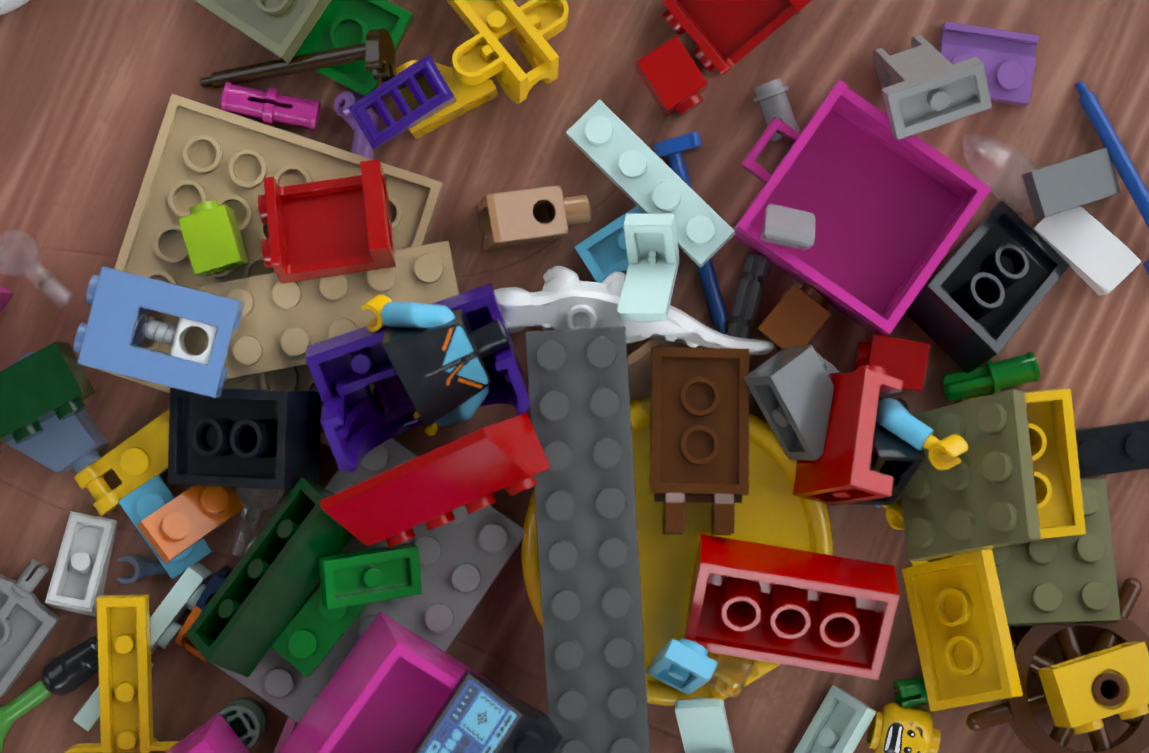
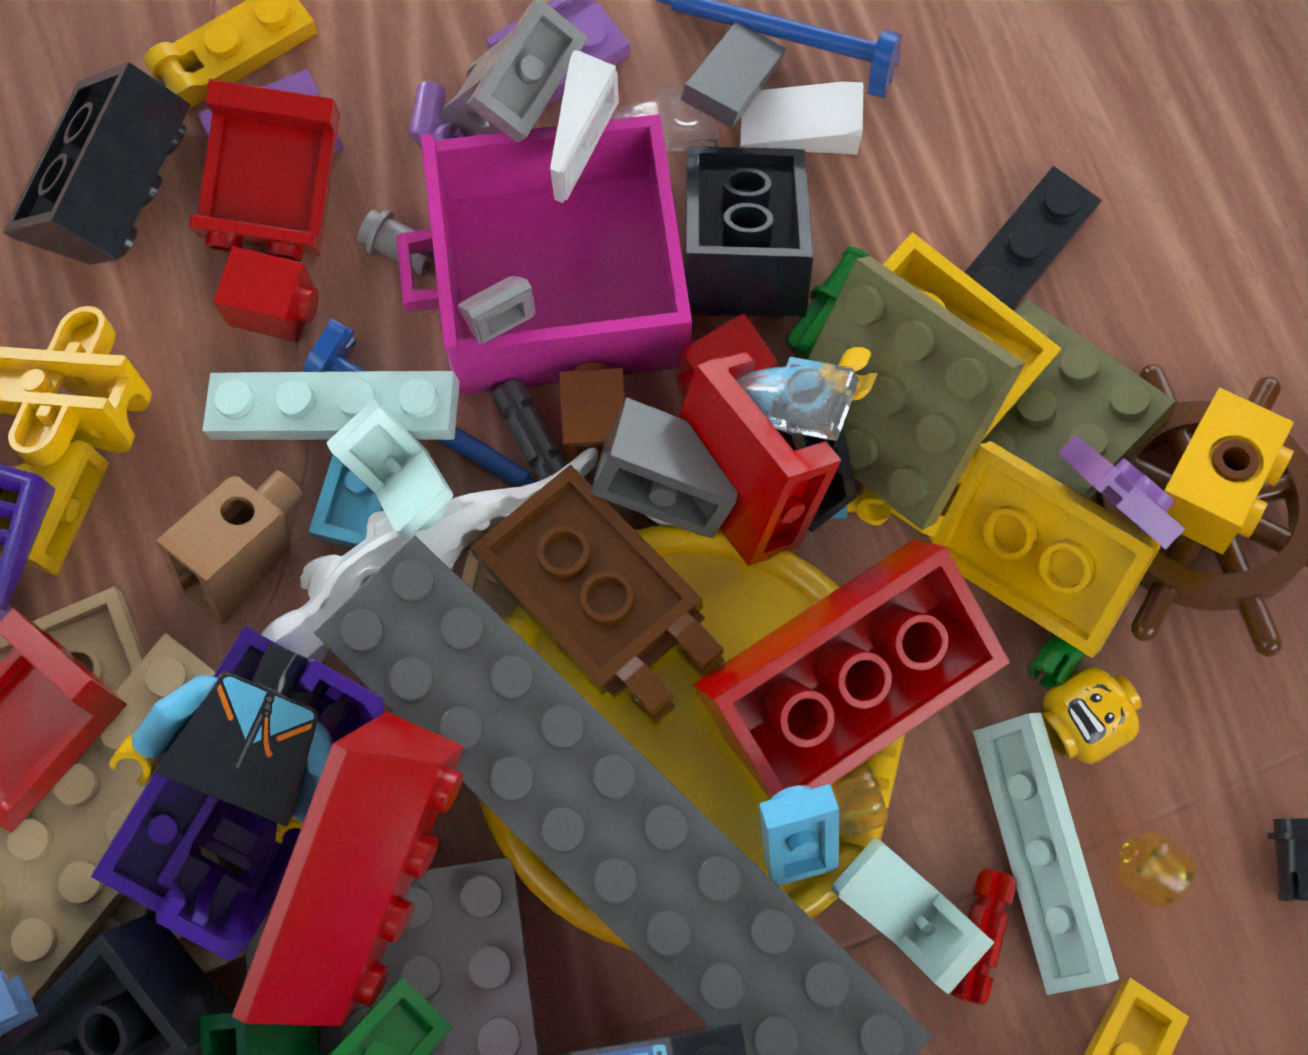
camera: 50 degrees left, 15 degrees down
none -> medium lavender arm [409,82,465,149]
none -> white slope [550,50,619,203]
none -> clear plate [735,357,859,441]
none -> medium lavender plate [1058,434,1185,550]

